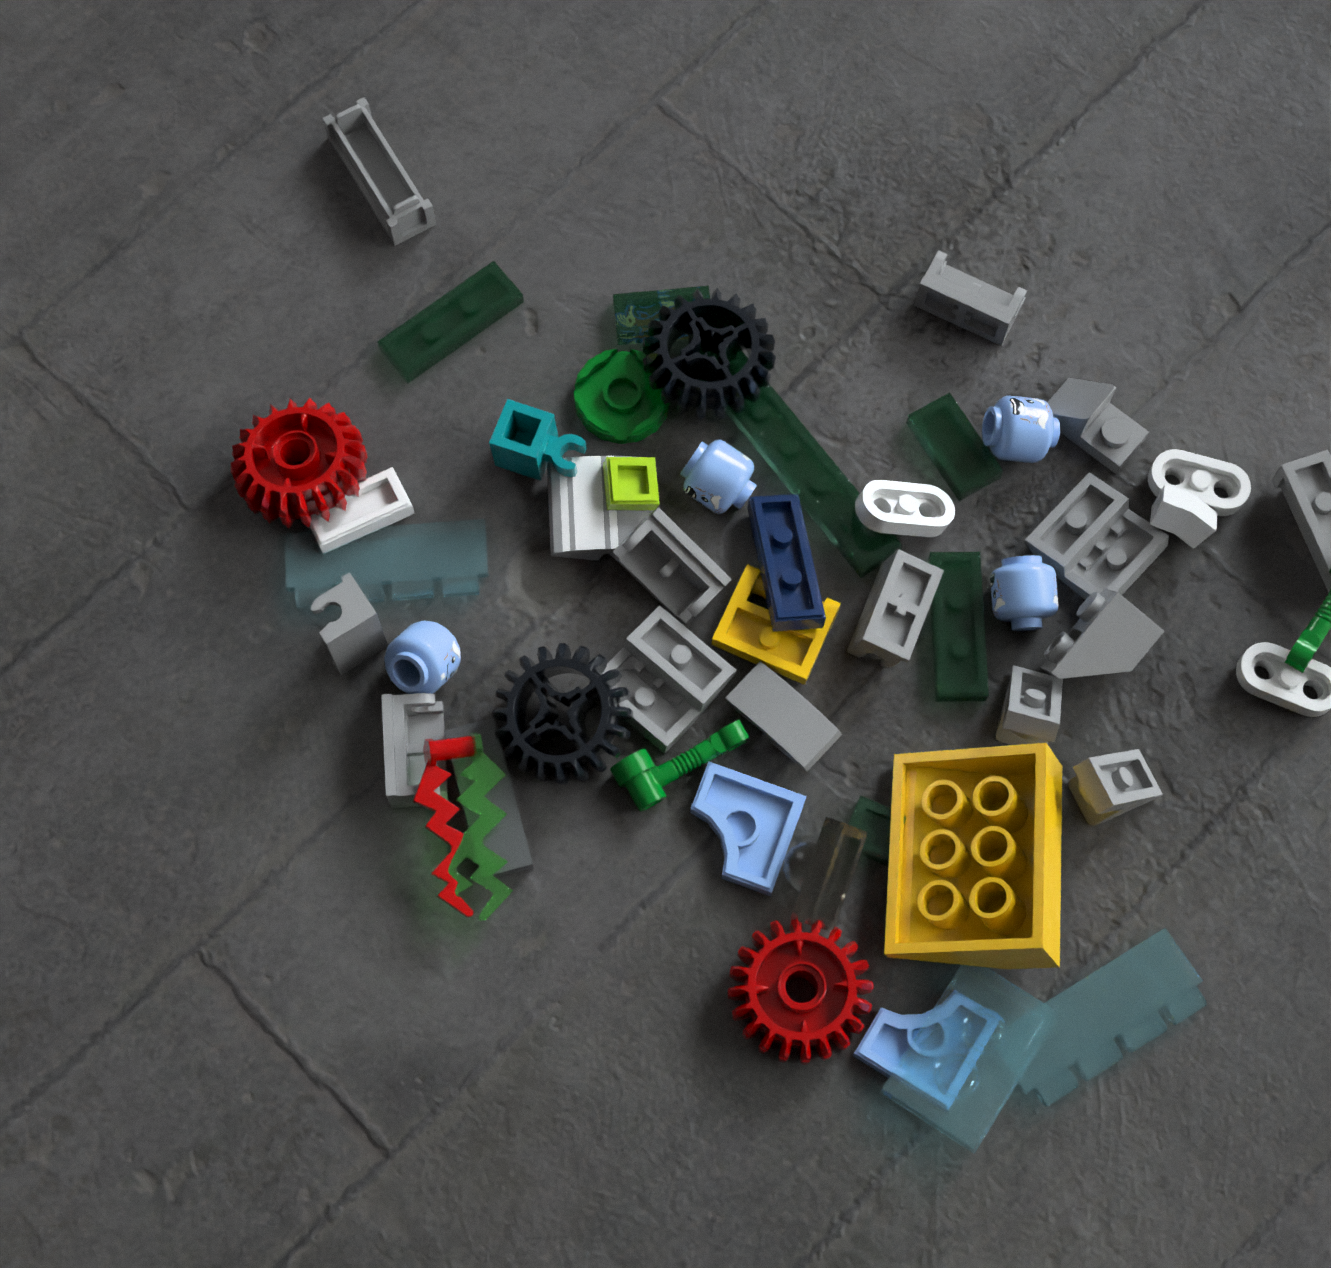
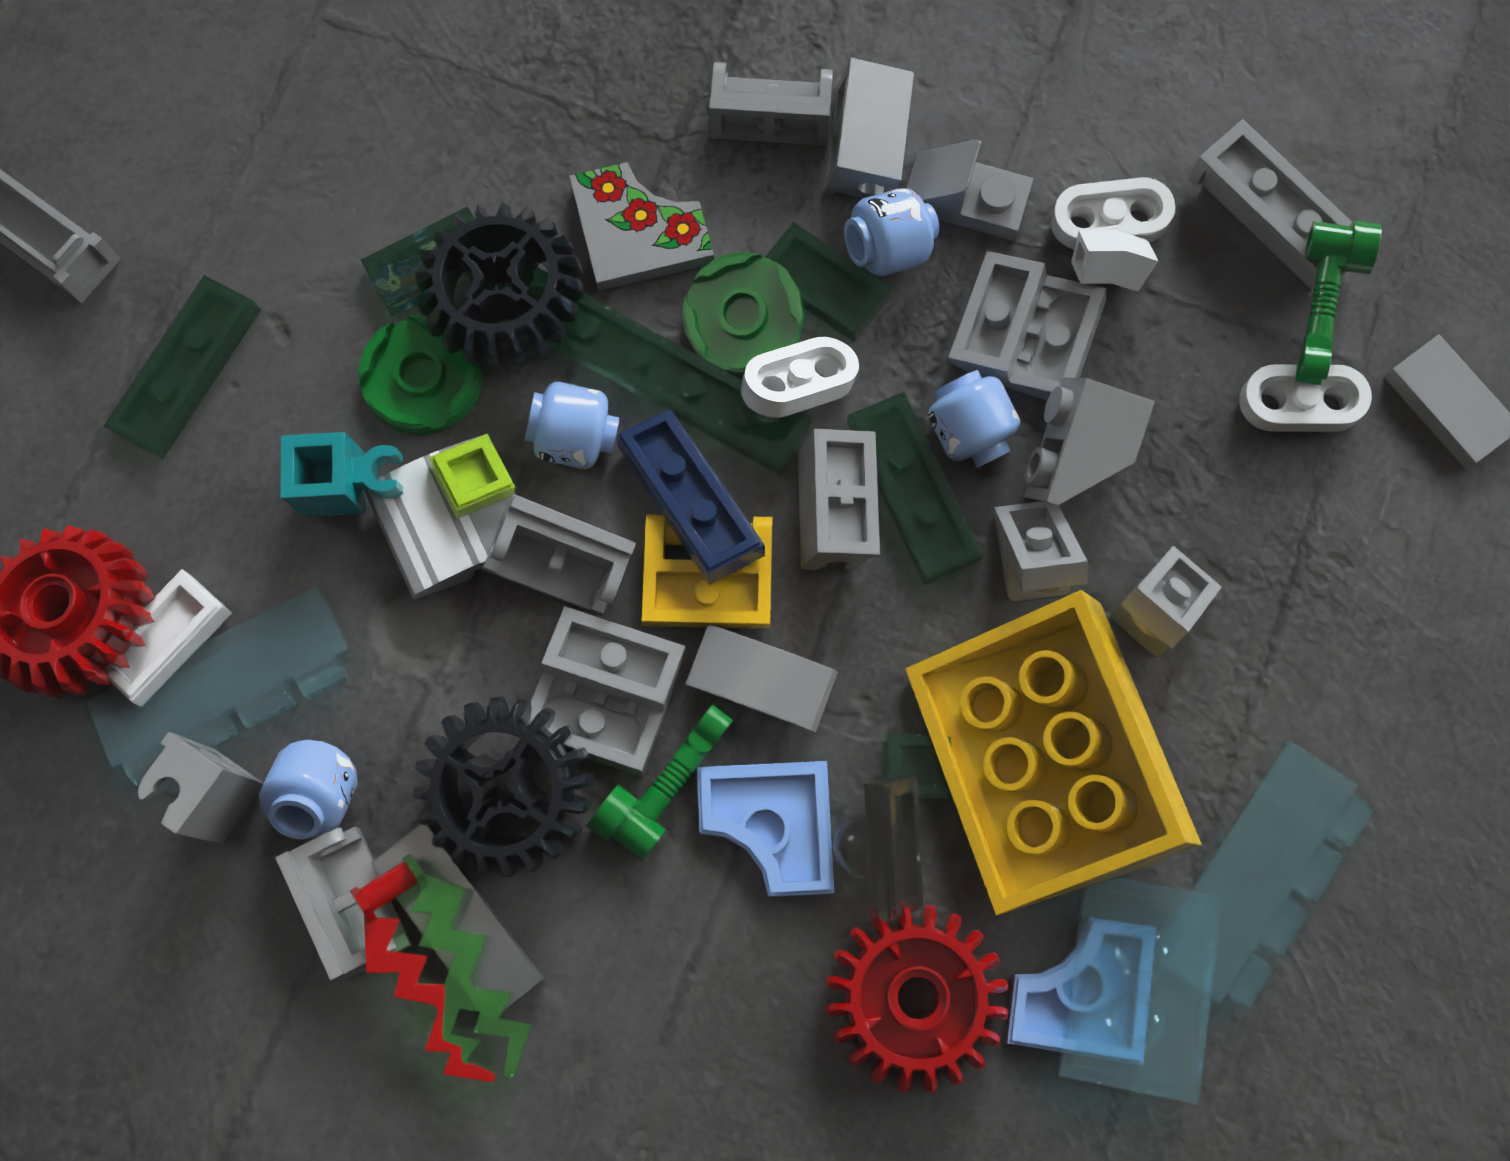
camera: 20 degrees left, 5 degrees up
none -> light grey tile [570,162,714,291]
none -> green tile [682,251,805,376]
none -> light grey hinge [823,58,914,198]

